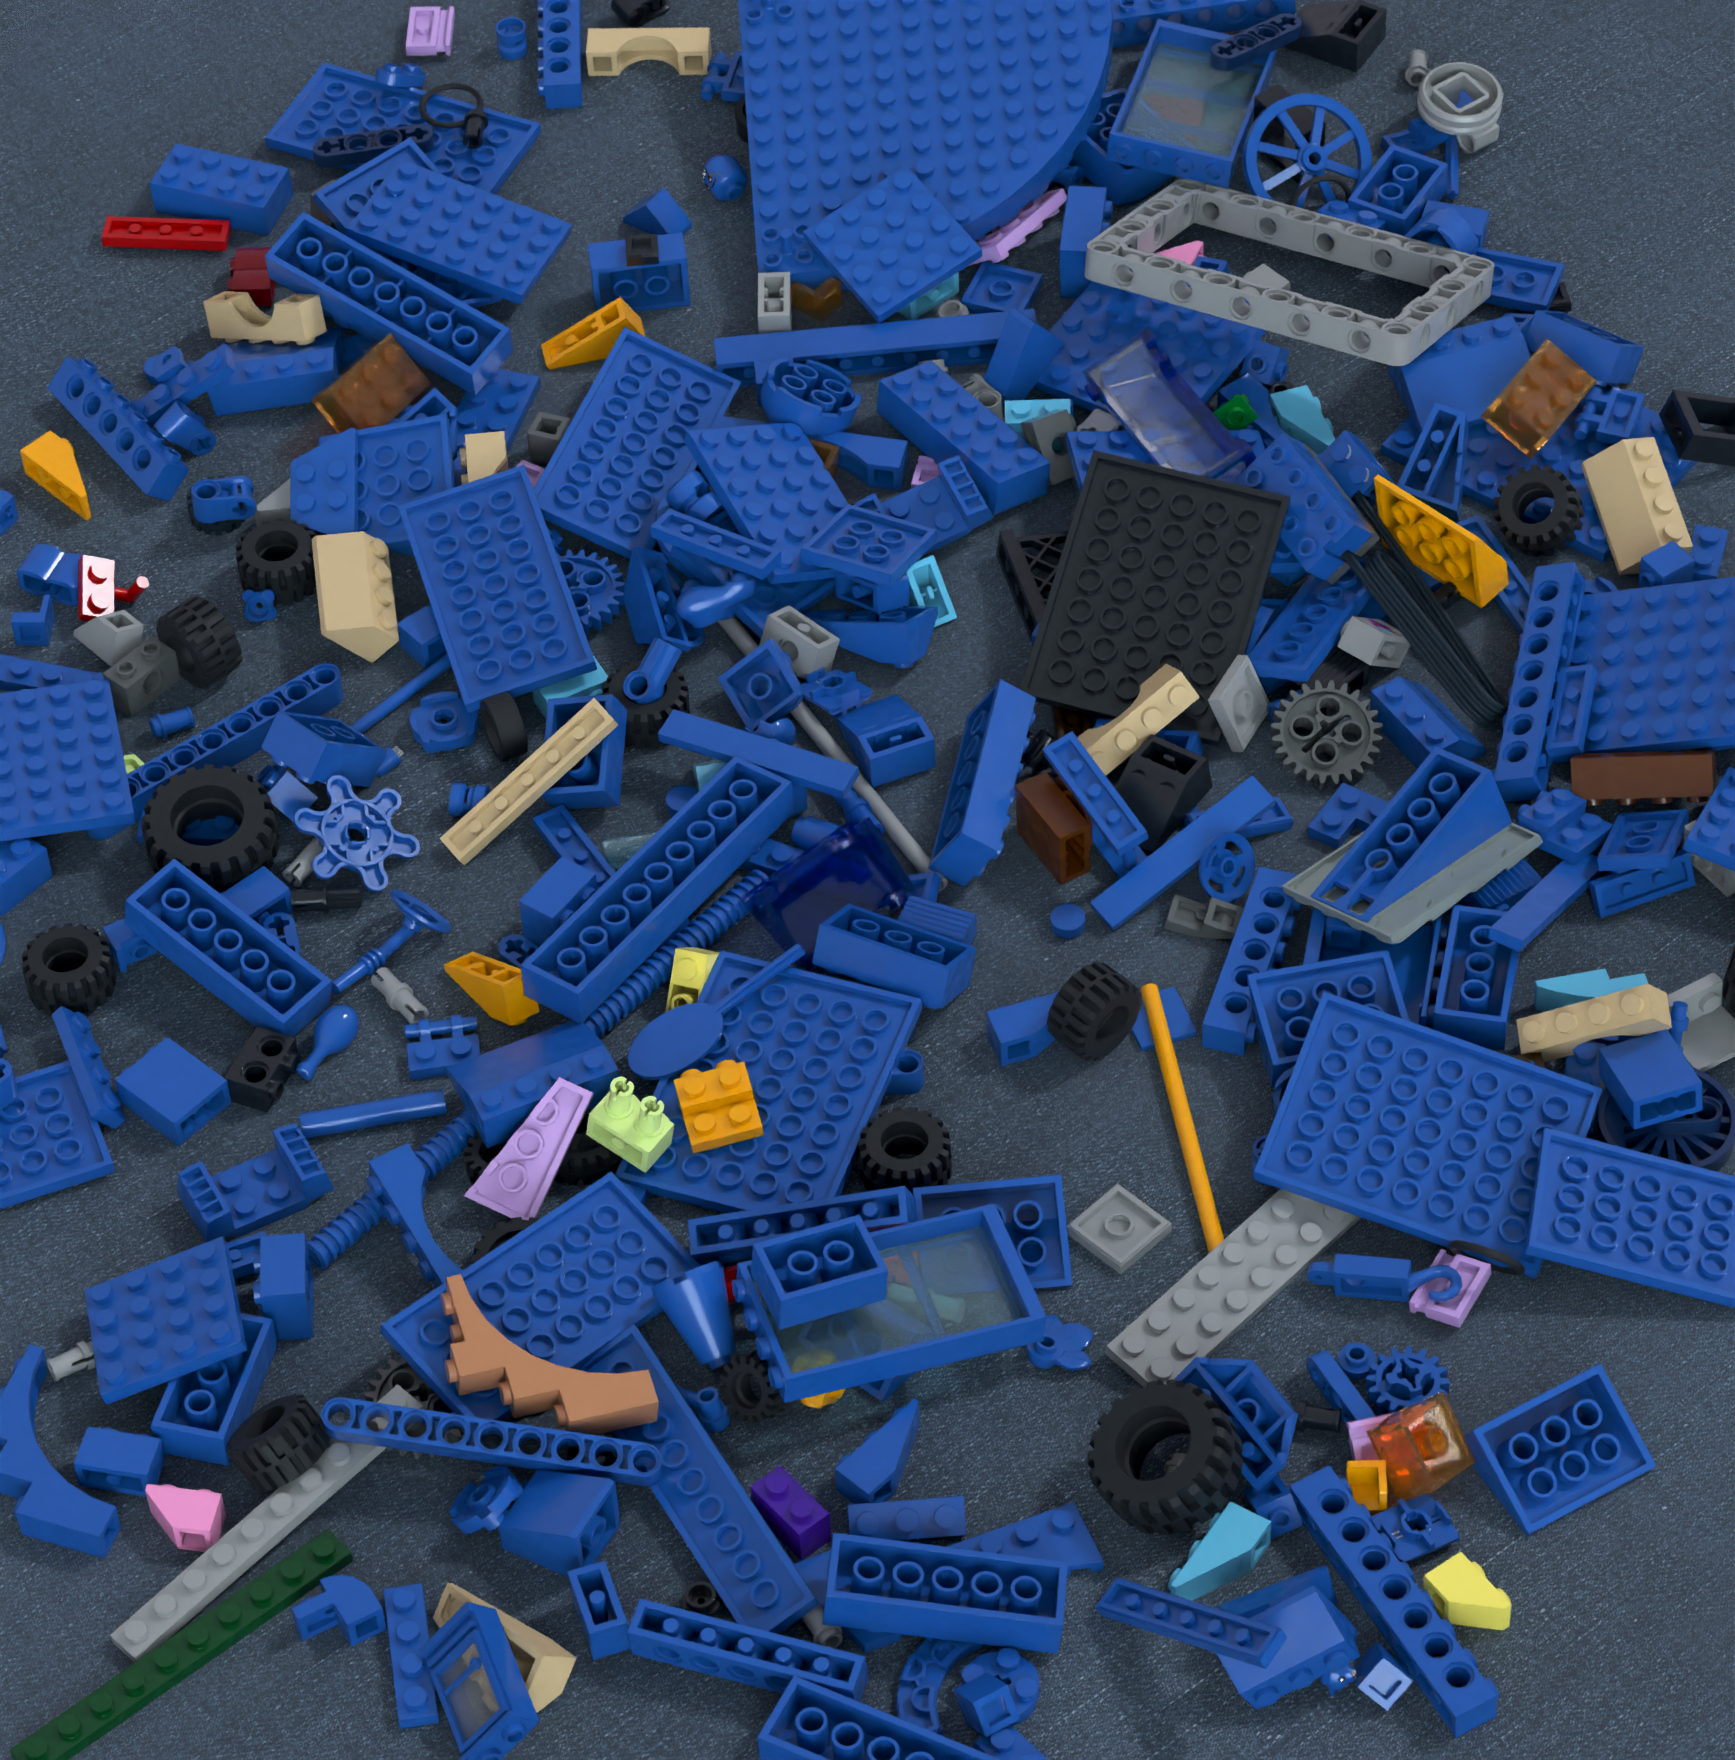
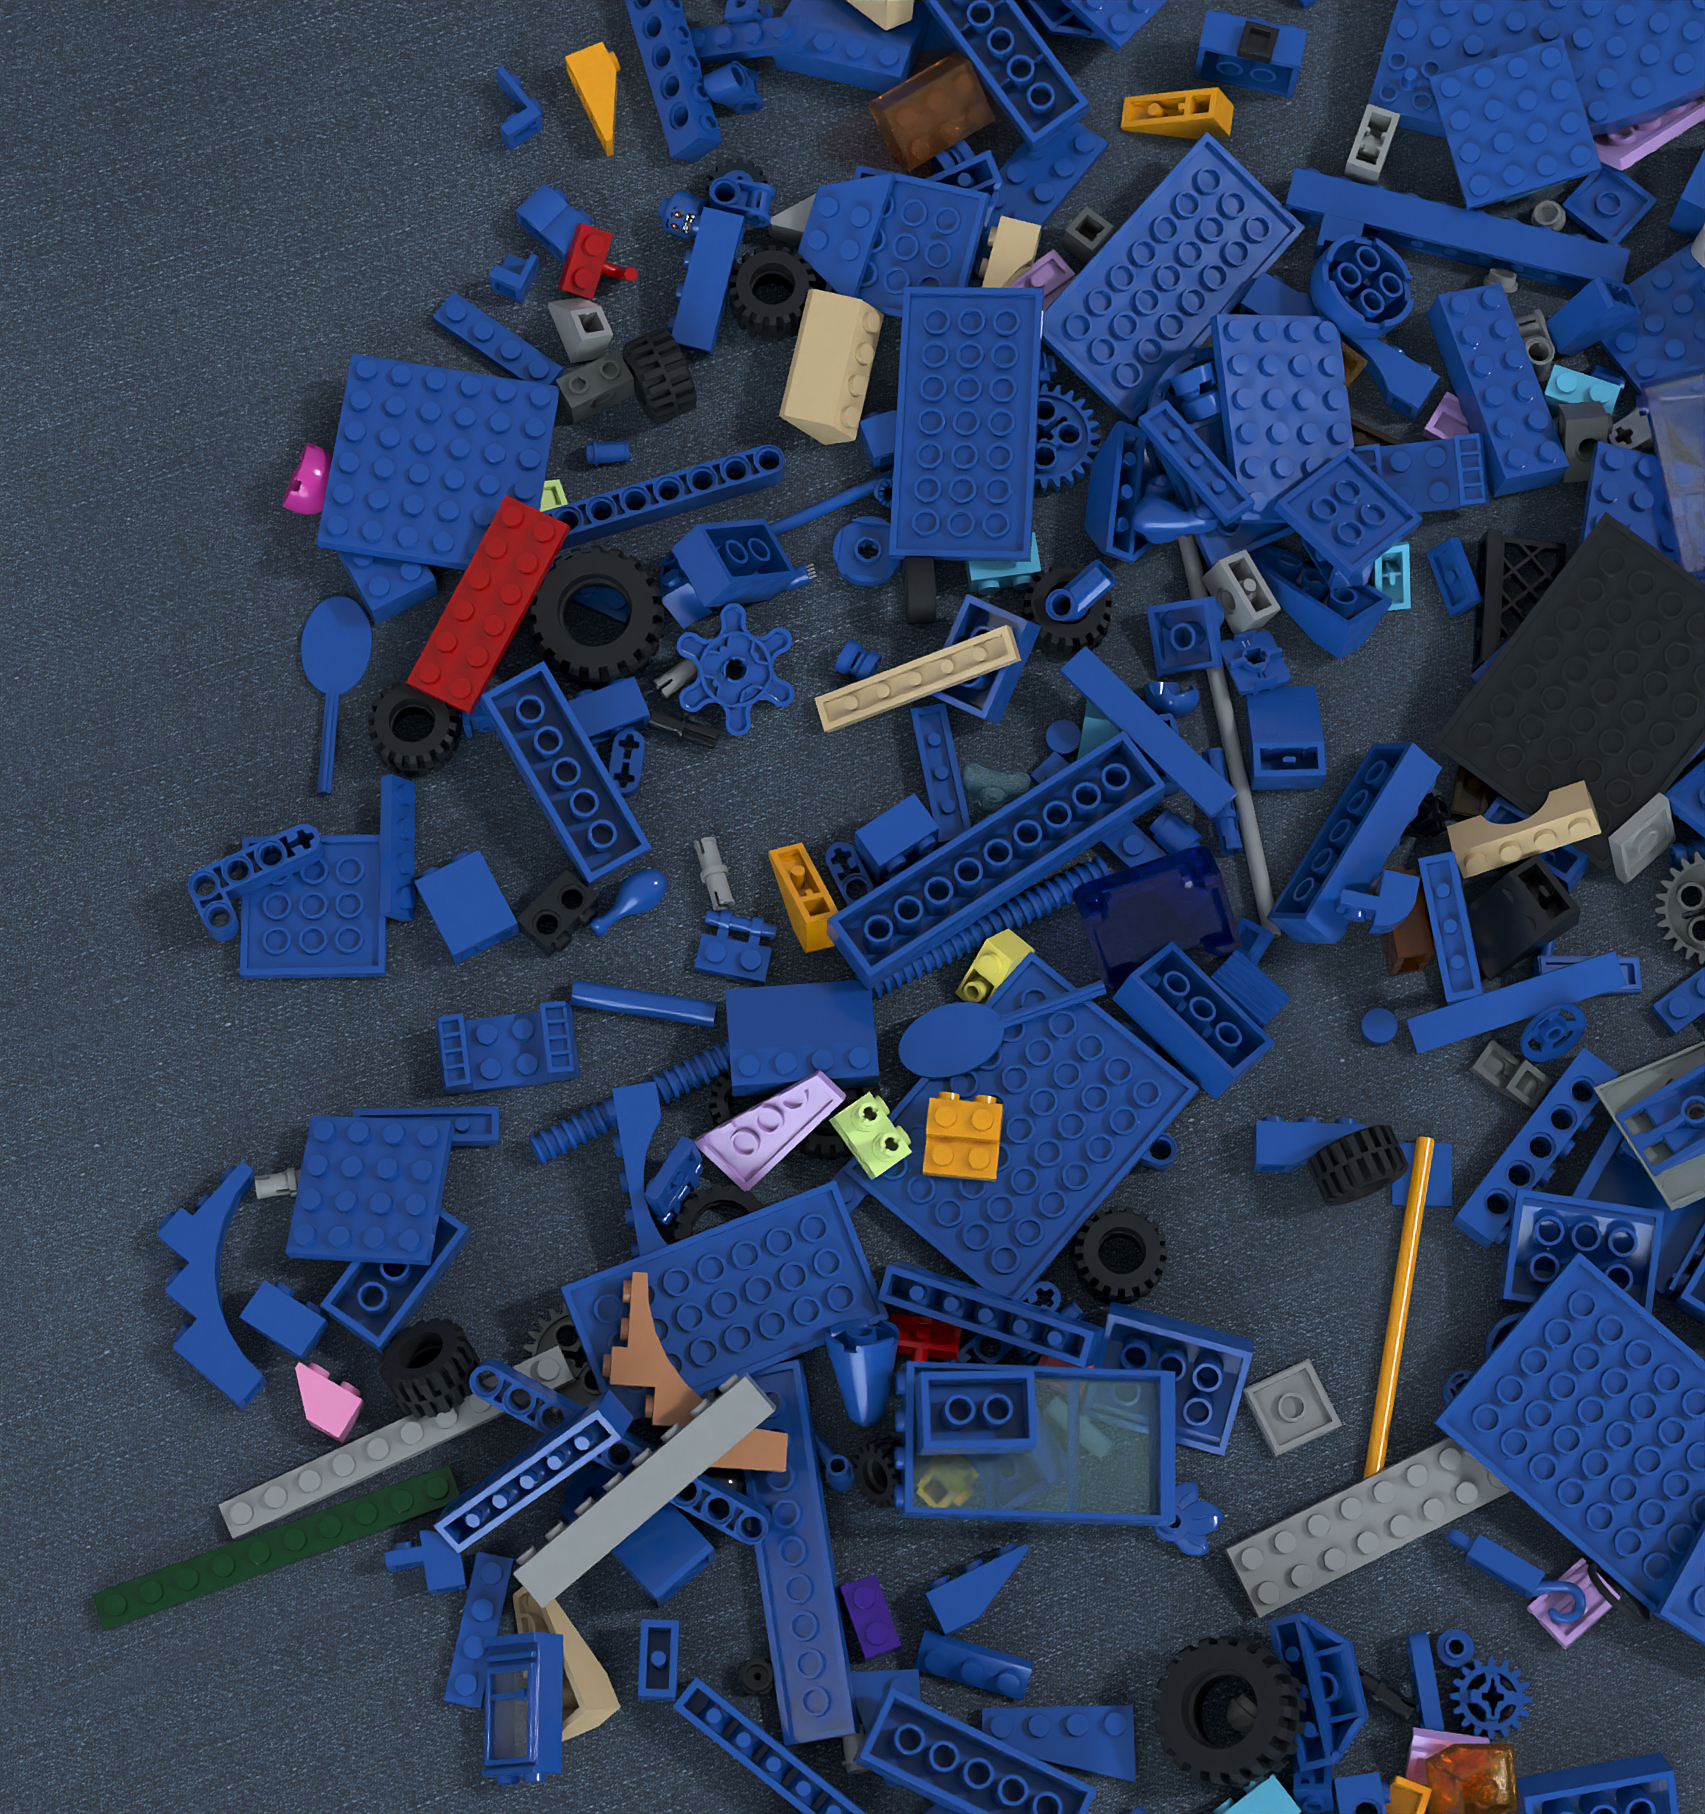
camera: 15 degrees right, 25 degrees up
blue plate [242,589,277,622] -> none
blue brick [253,1233,314,1341] -> none
blue dish [331,889,452,995] -> none
clear orange panel [791,277,842,322] -> none
none -> red plate [407,495,571,716]
none -> blue brick [434,1389,634,1553]
none -> light grey brick [513,1372,776,1609]
none -> blue plate [644,1136,704,1228]
none -> blue head [658,190,708,241]
none -> blue brick [667,207,747,356]
none -> blue bush [873,474,893,508]
none -> blue brick [1335,869,1420,935]
none -> blue plate [1426,537,1483,616]

